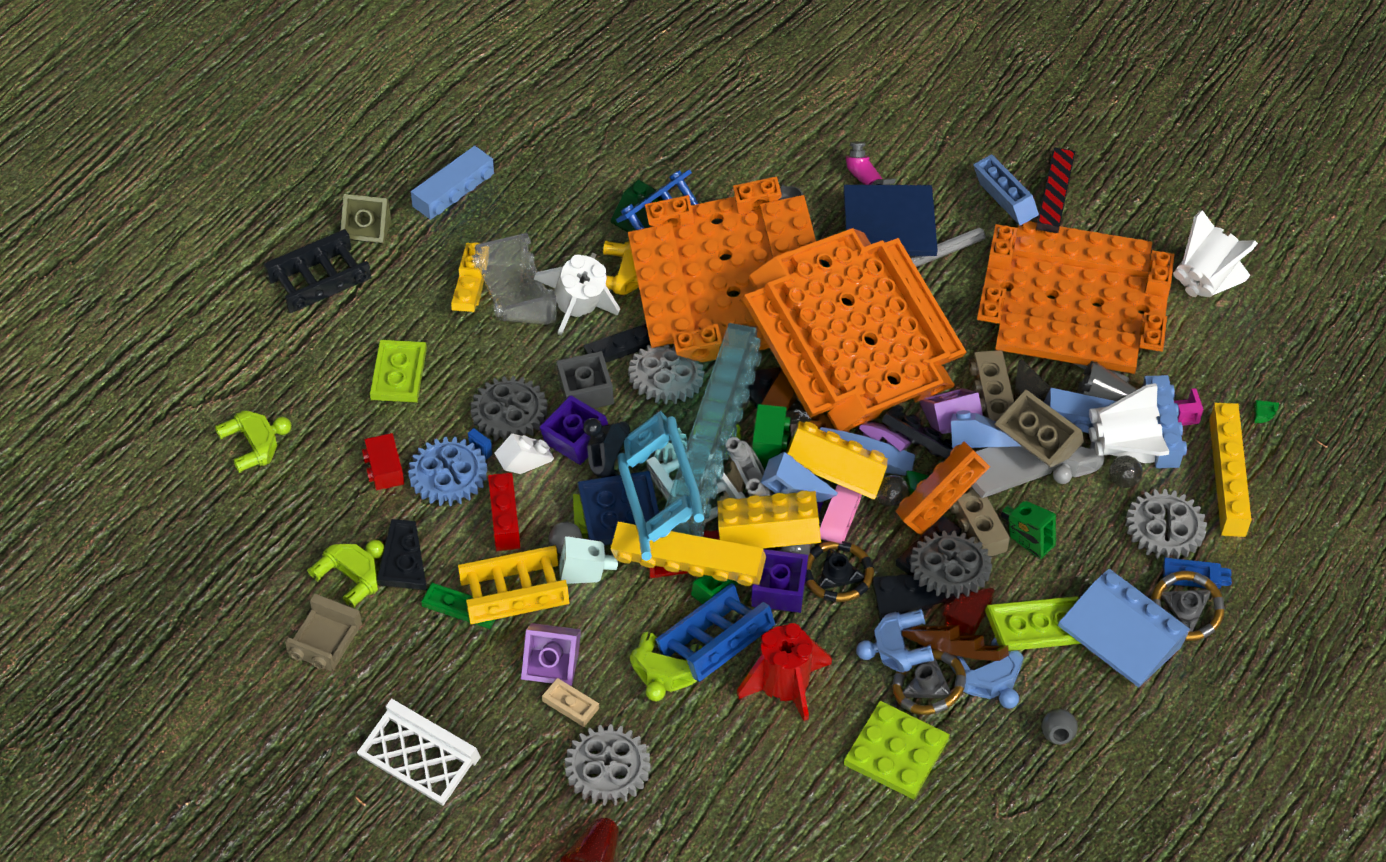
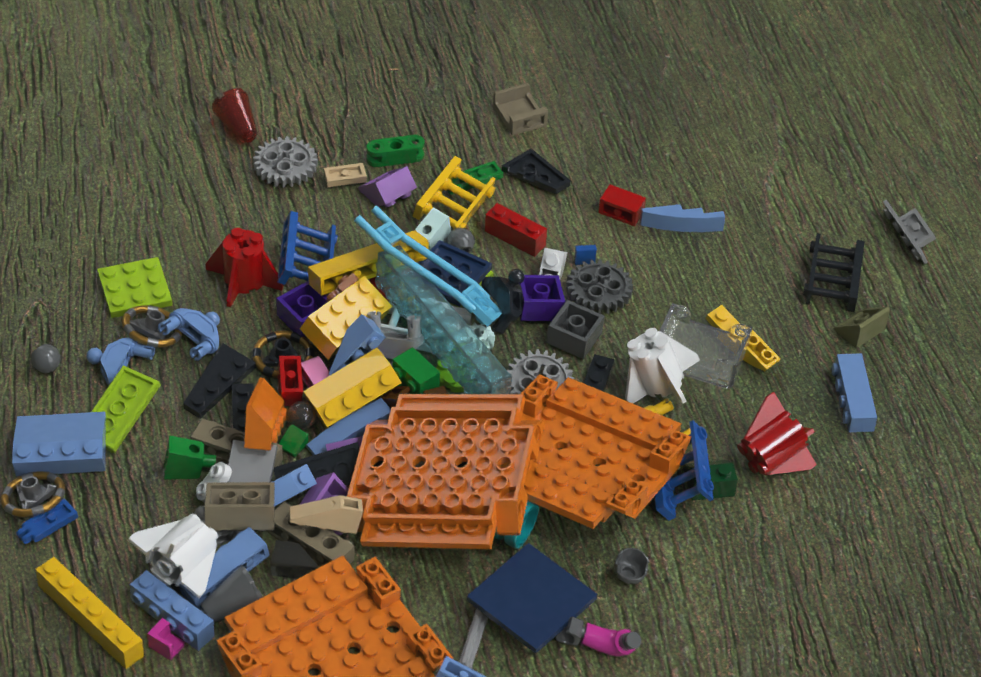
camera: 130 degrees right, 5 degrees down
lime connector [214,411,292,473] -> none
lime connector [307,540,385,608] -> none
white fence [357,698,481,806] -> none
lime plate [370,340,427,402] -> none
medium blue gear [408,437,487,506] -> none
lime connector [630,632,703,701] -> none
reddish brown slope [902,625,1009,661] -> none
dark grey gear [910,531,992,598] -> none
clear red slope [943,588,995,635] -> none
light grey gear [1125,489,1207,559] -> none
none -> white plate [196,462,232,502]
none -> red brick [277,356,303,406]
none -> tan slope [289,495,363,534]
none -> dark orange plate [326,273,359,302]
none -> green piece [367,135,425,167]
none -> medium blue slope [640,204,725,232]
none -> red brick [737,392,817,475]
none -> light grey bracket [883,200,936,264]

